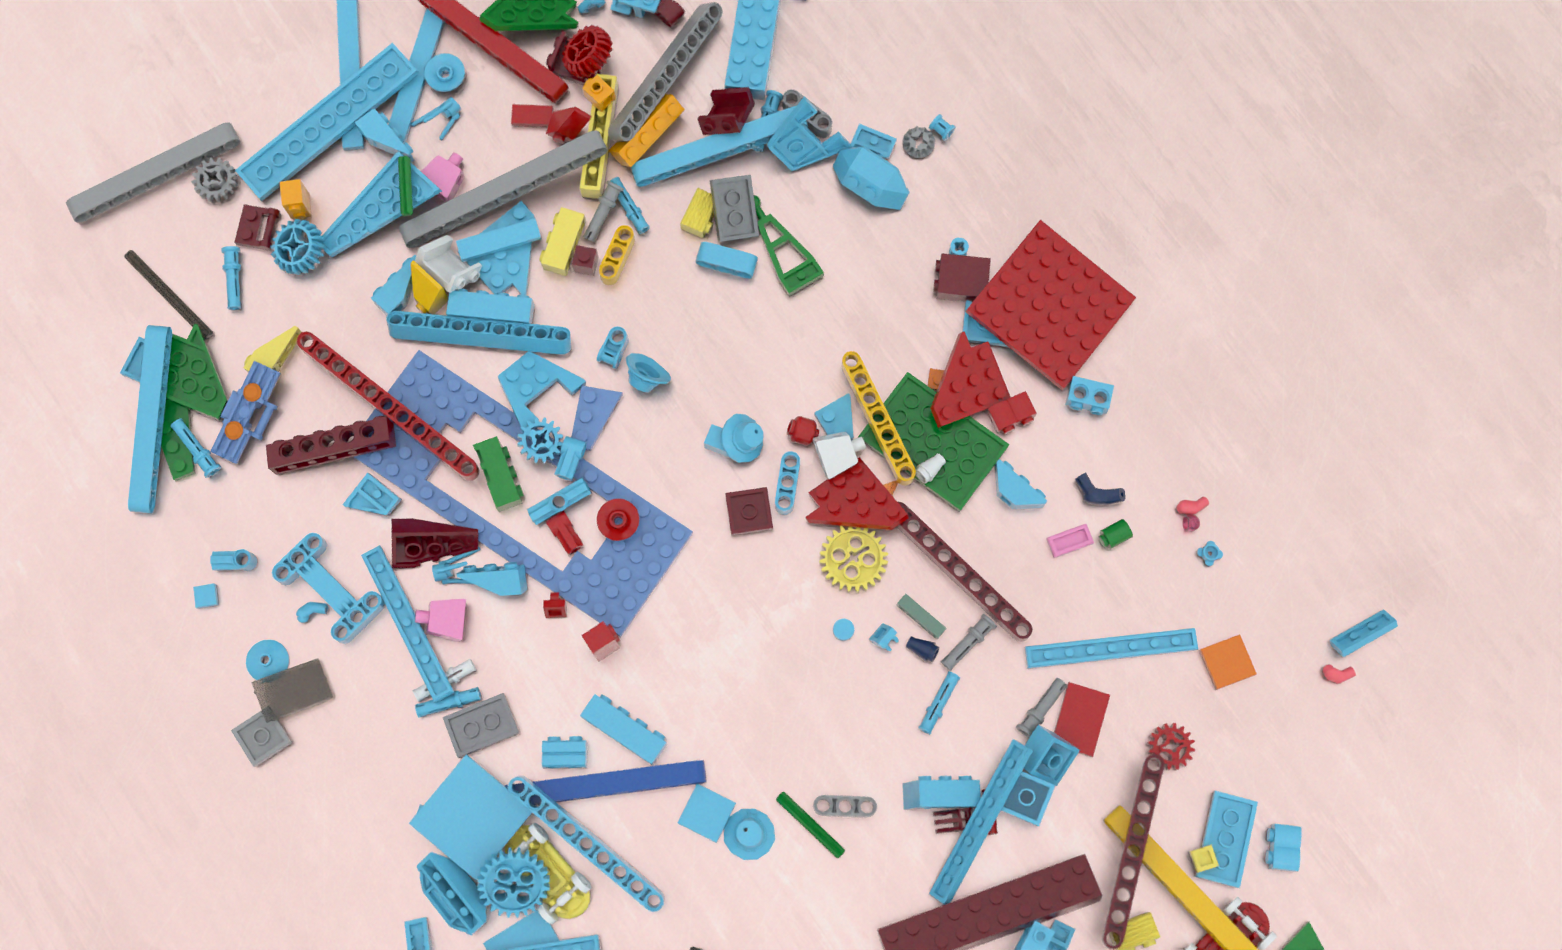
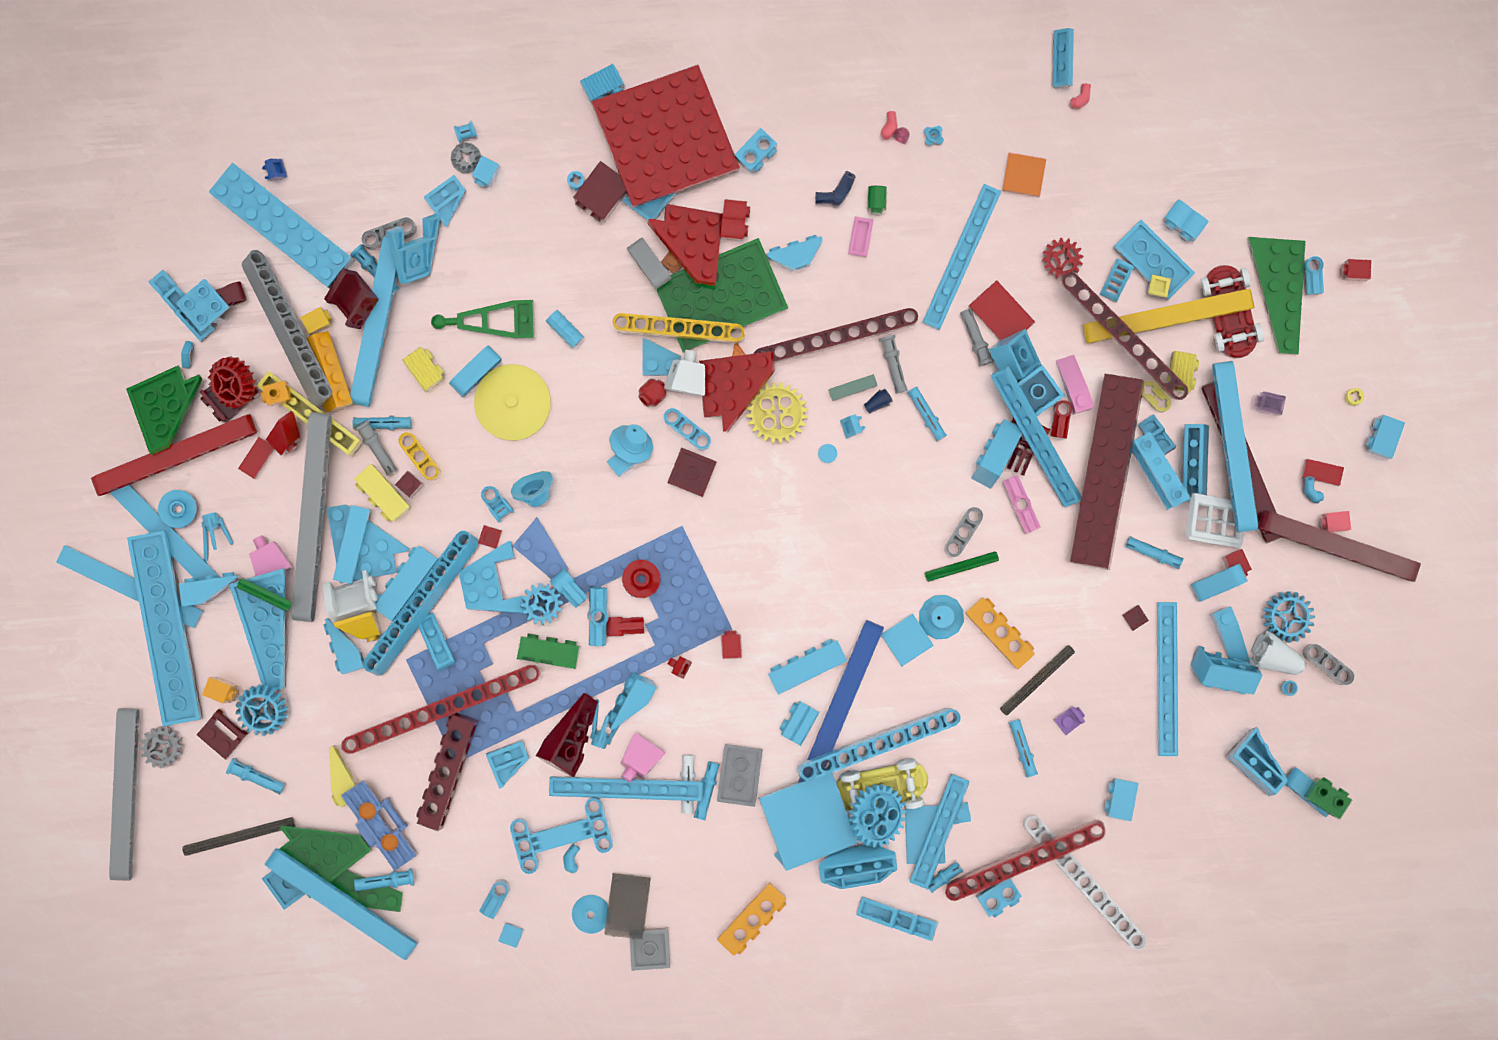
camera: 60 degrees left, 10 degrees up
flat silver plate [709,175,759,242] -> none
medium azure wedge [833,146,910,210] -> none
white cone [915,453,946,484] -> none
none -> yellow brick [300,307,332,335]
none -> medium azure tile [419,613,456,671]
none -> medium azure brick [471,156,501,188]
none -> light yellow dish [474,364,551,441]
none -> red tile [478,525,502,549]
none -> medium azure axle [546,309,584,349]
none -> medium azure brick [580,63,625,104]
none -> light grey beam [626,237,672,290]
none -> light orange brick [717,882,787,956]
none -> light orange brick [965,597,1035,670]
none -> bright pink piece [1003,475,1041,534]
none -> red piece [1050,400,1073,439]
none -> bright pink slope [1056,355,1094,415]
none -> medium azure slope [1100,258,1134,302]
none -> light yellow beam [1142,381,1171,413]

